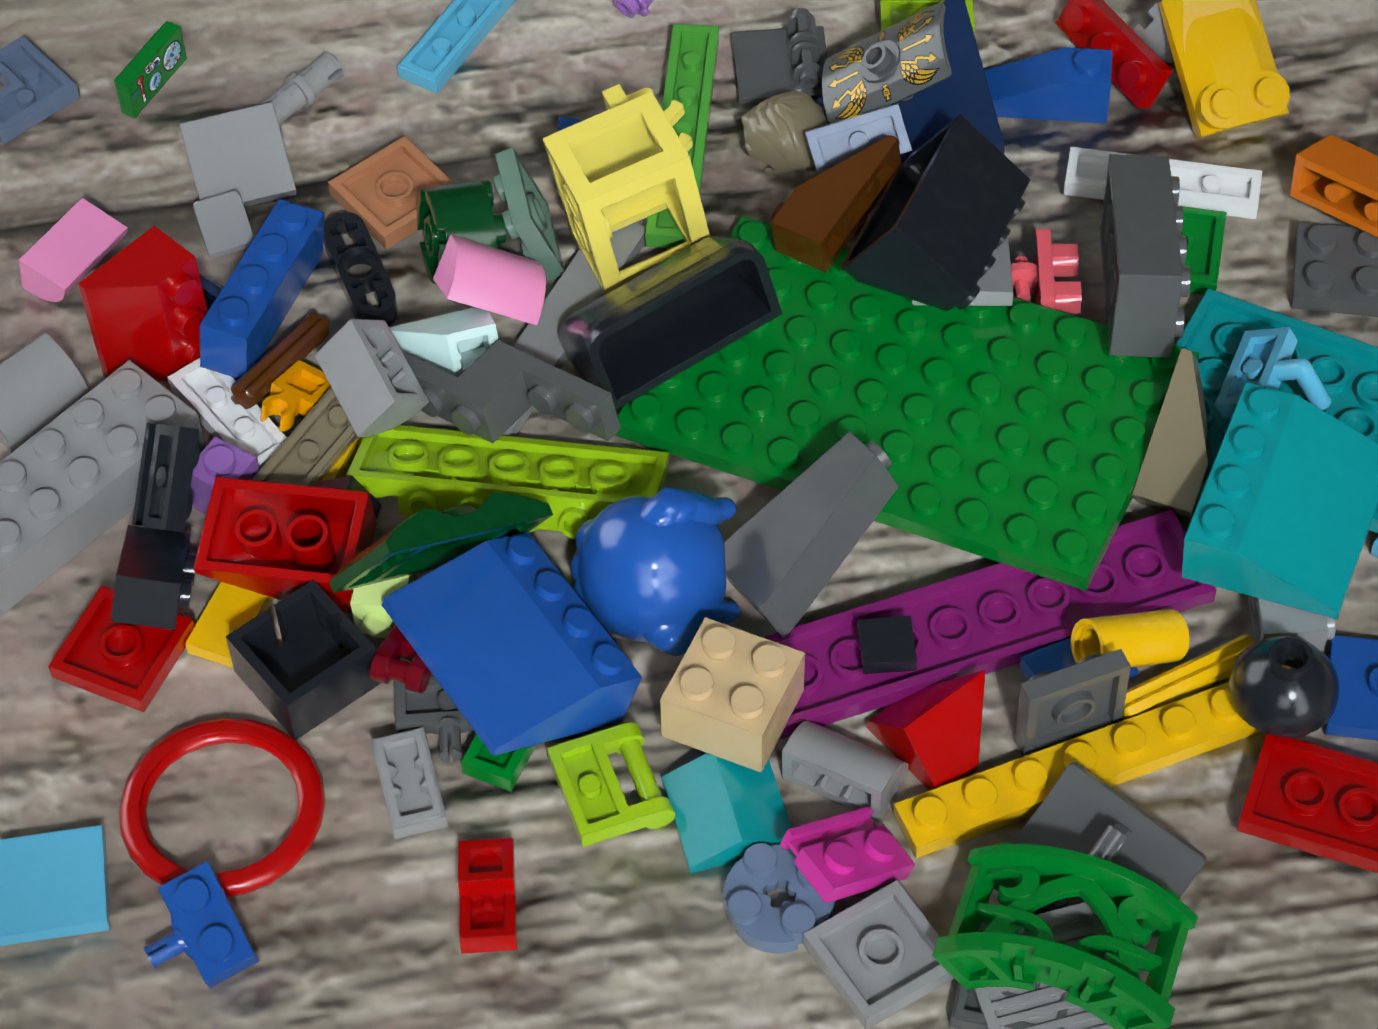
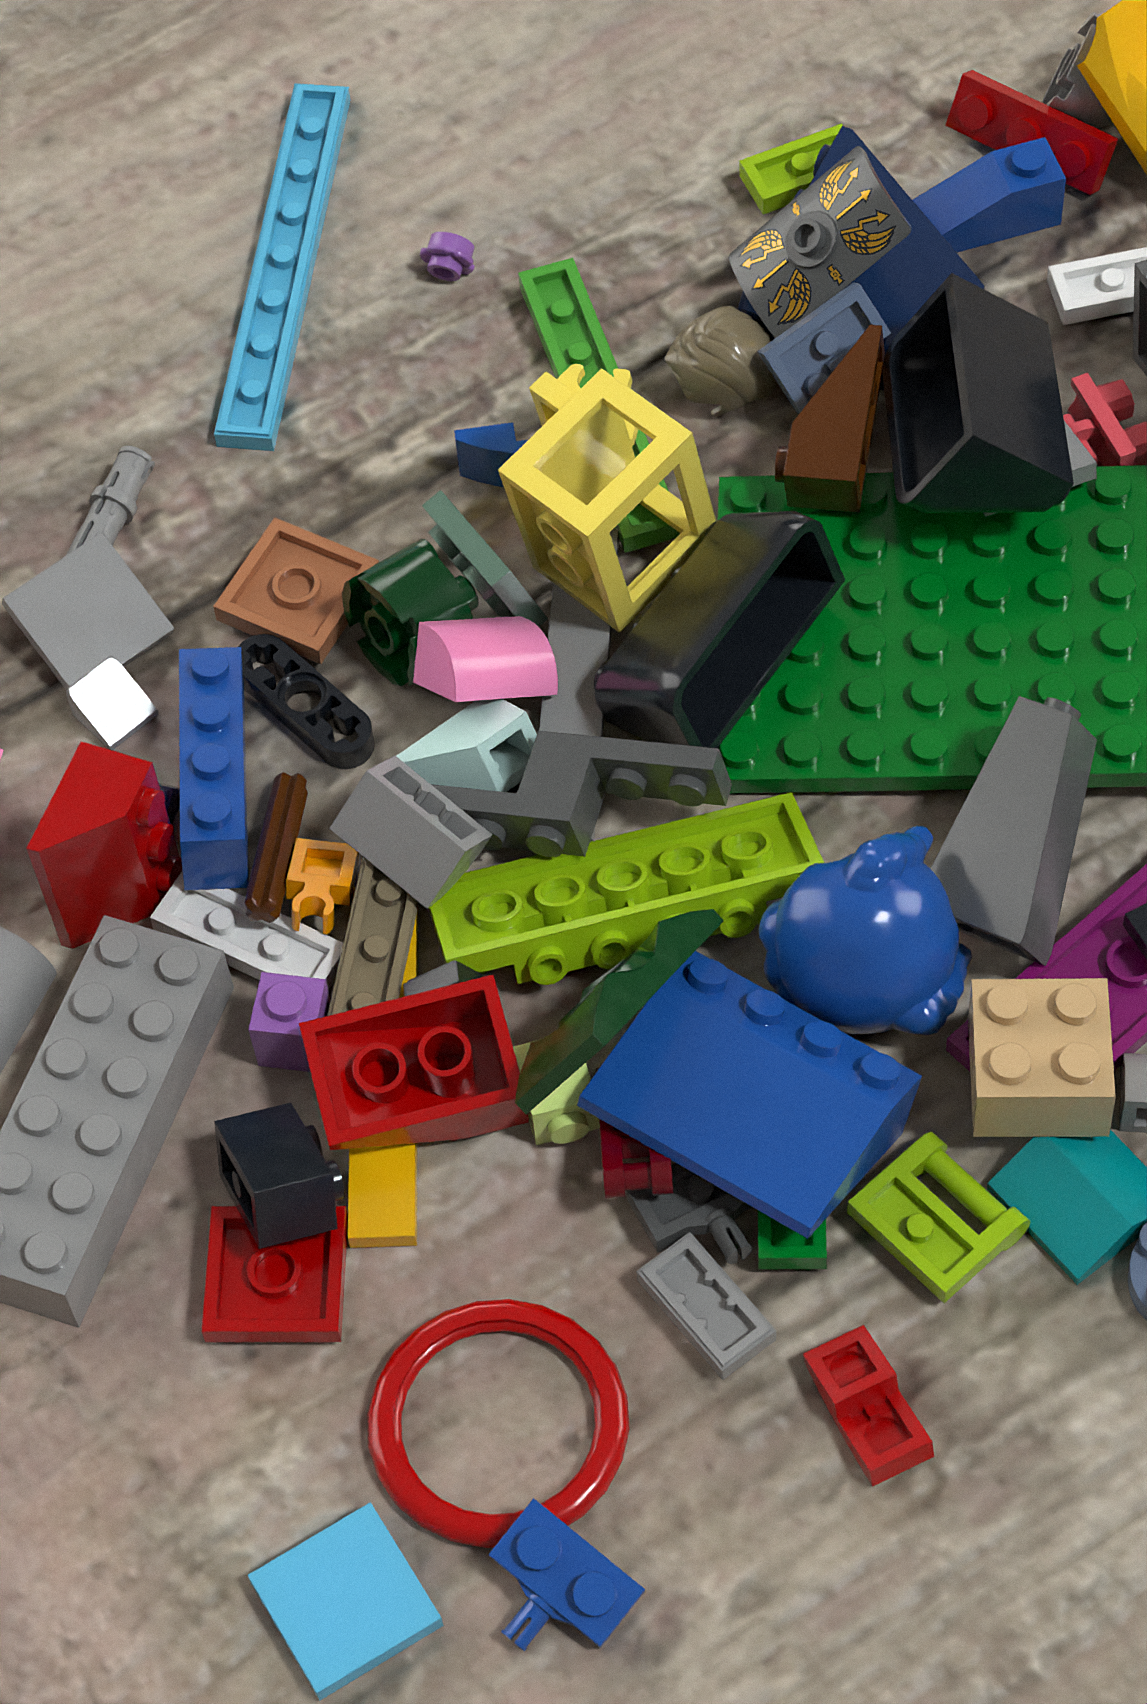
camera: 20 degrees left, 5 degrees up
black plate [132,423,200,533] -> none
black piece [225,579,382,740] -> none
dark grey hinge [732,8,828,103] -> none

